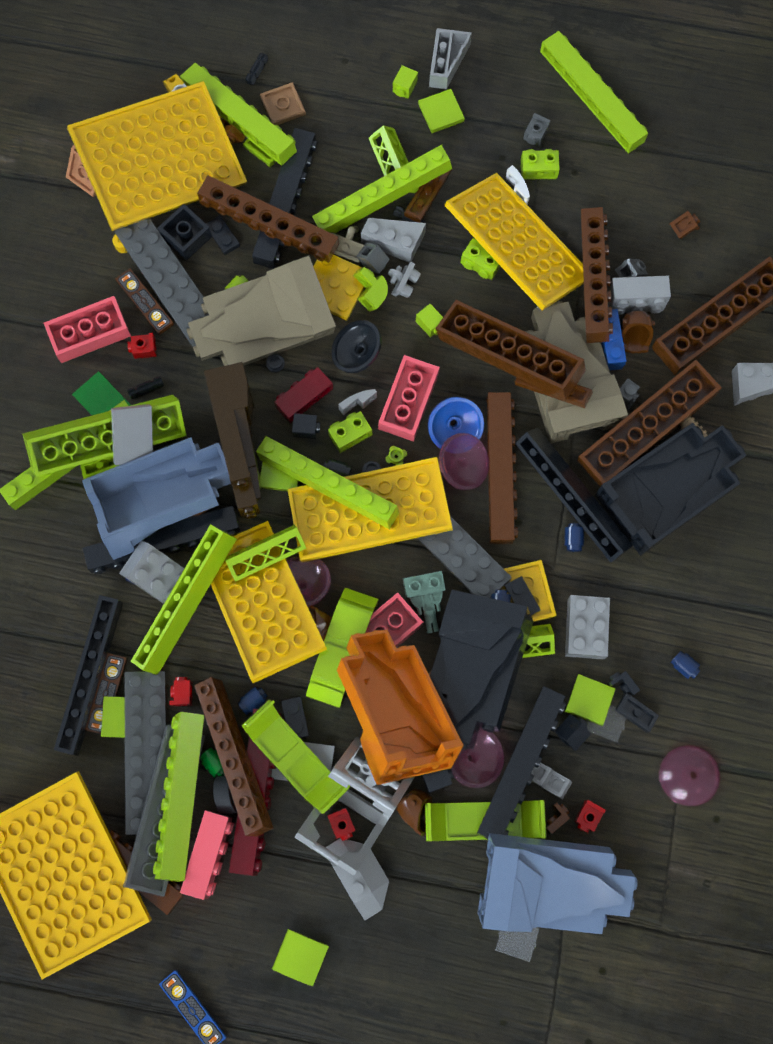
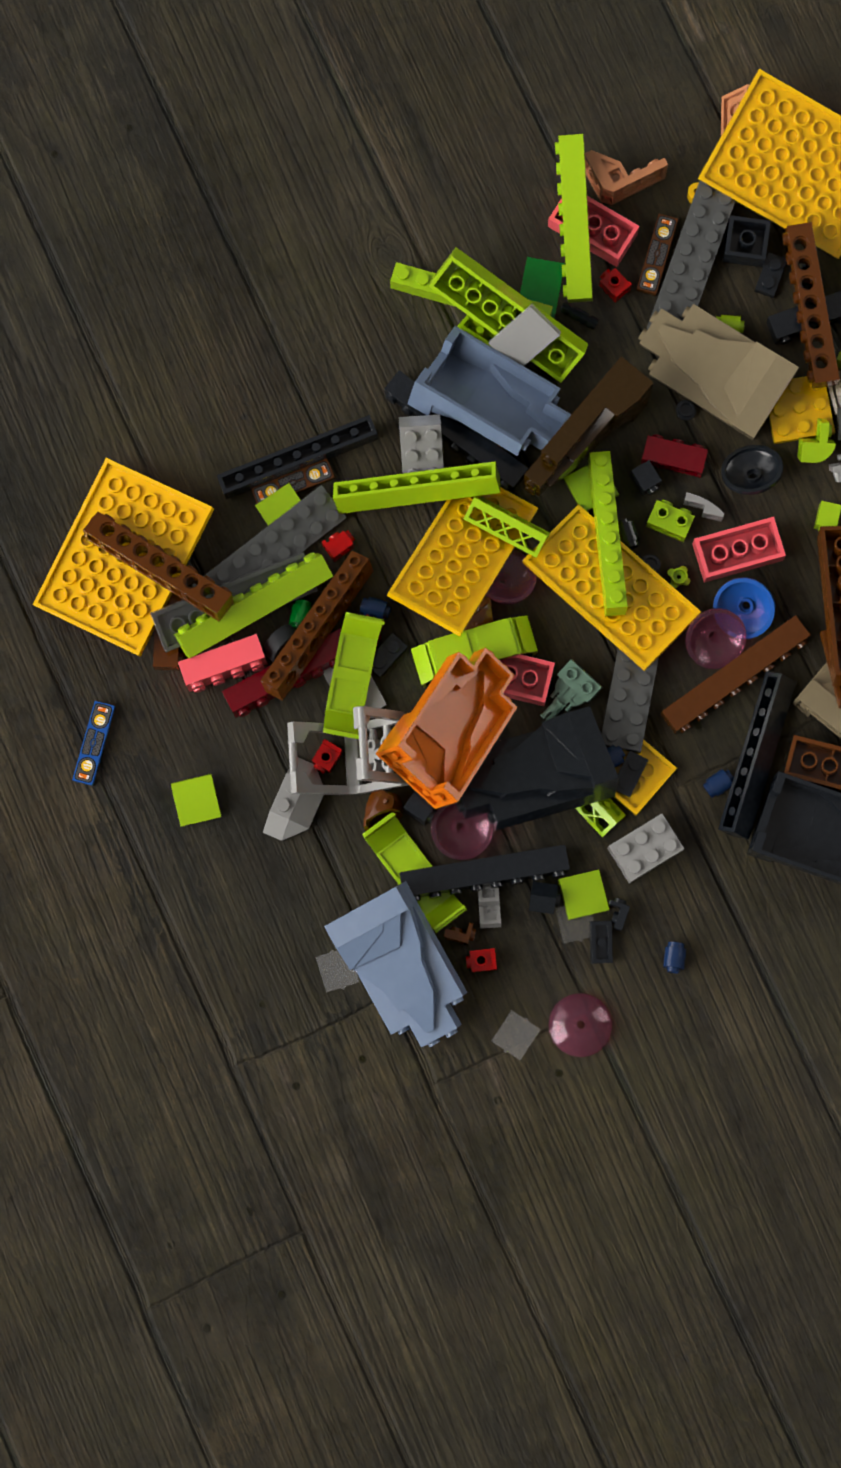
camera: 60 degrees right, 5 degrees up
none -> reddish brown brick [83,511,234,622]
none -> clear piece [492,1010,541,1060]
none -> lime brick [555,134,593,303]
none -> nougat bracket [585,150,668,205]

